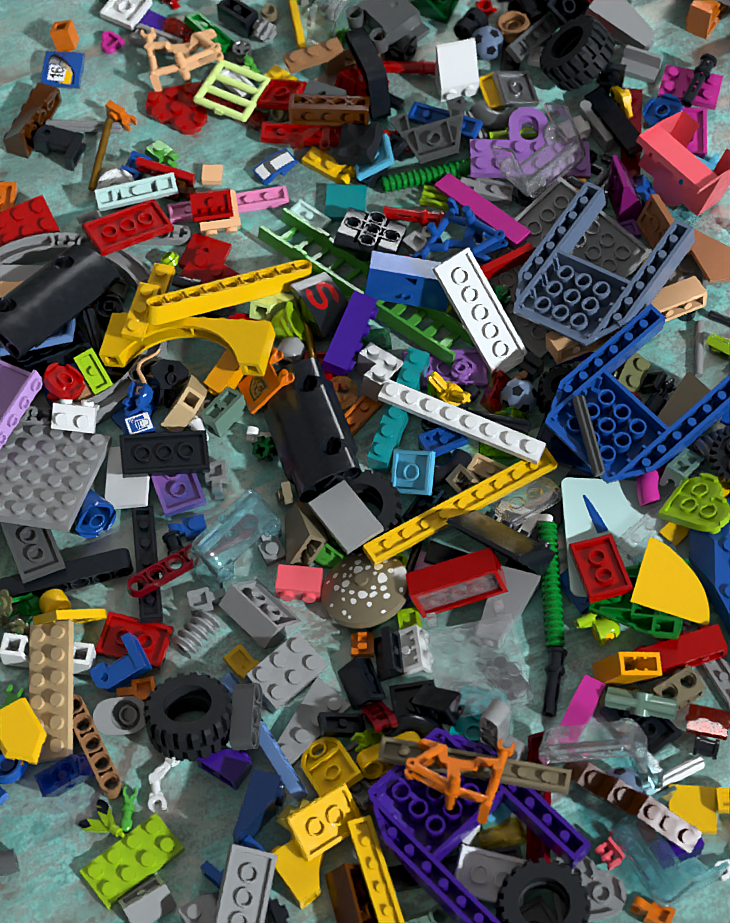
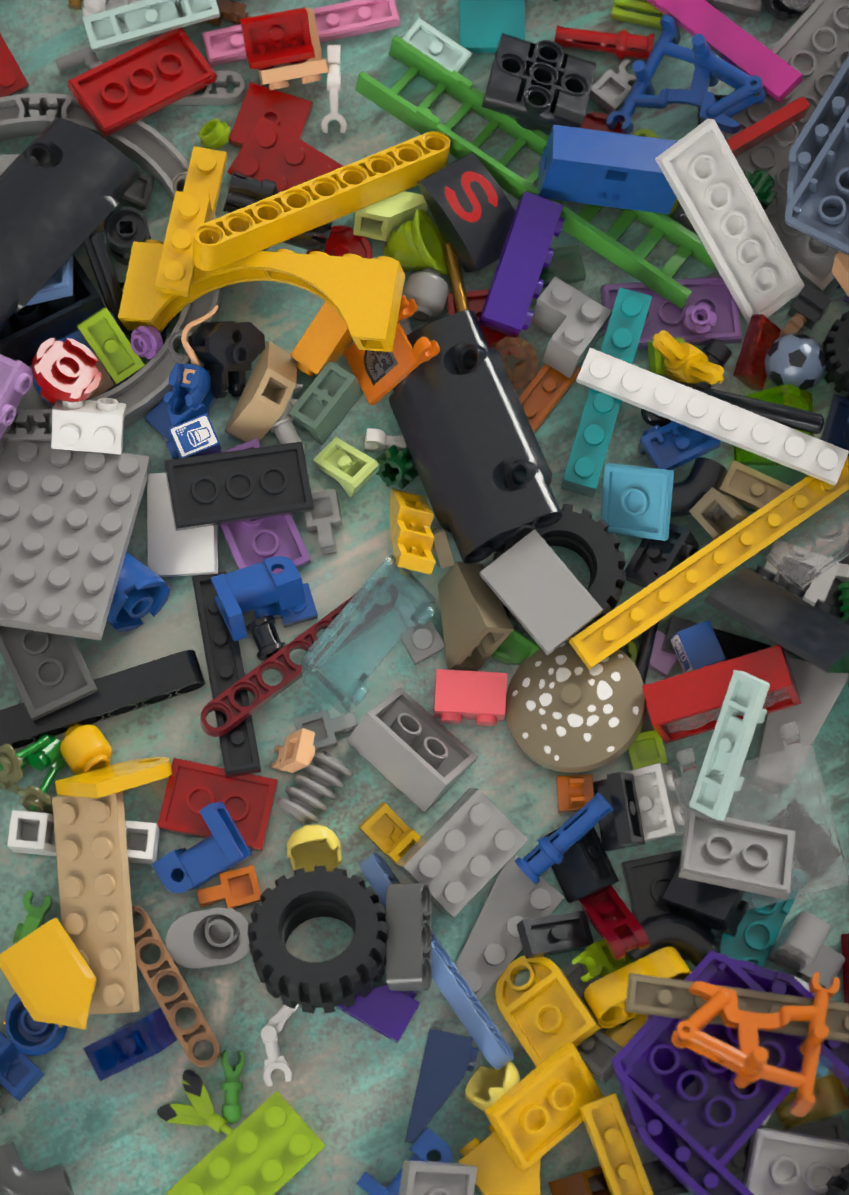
camera: 10 degrees left, 15 degrees up
none -> medium lavender plate [131,326,163,359]
none -> blue piece [210,556,306,641]
none -> light nougat plate [270,728,315,773]
none -> light yellow hair [287,825,342,872]
none -> yellowish green slope [312,437,379,498]
none -> white piece [321,45,347,133]
none -> yellow slope [390,488,436,575]
none -> blue pin [515,792,614,885]
none -> blue brick [670,620,726,673]
none -> light grey tile [678,809,795,900]
none -> light aqua hinge [689,670,770,820]

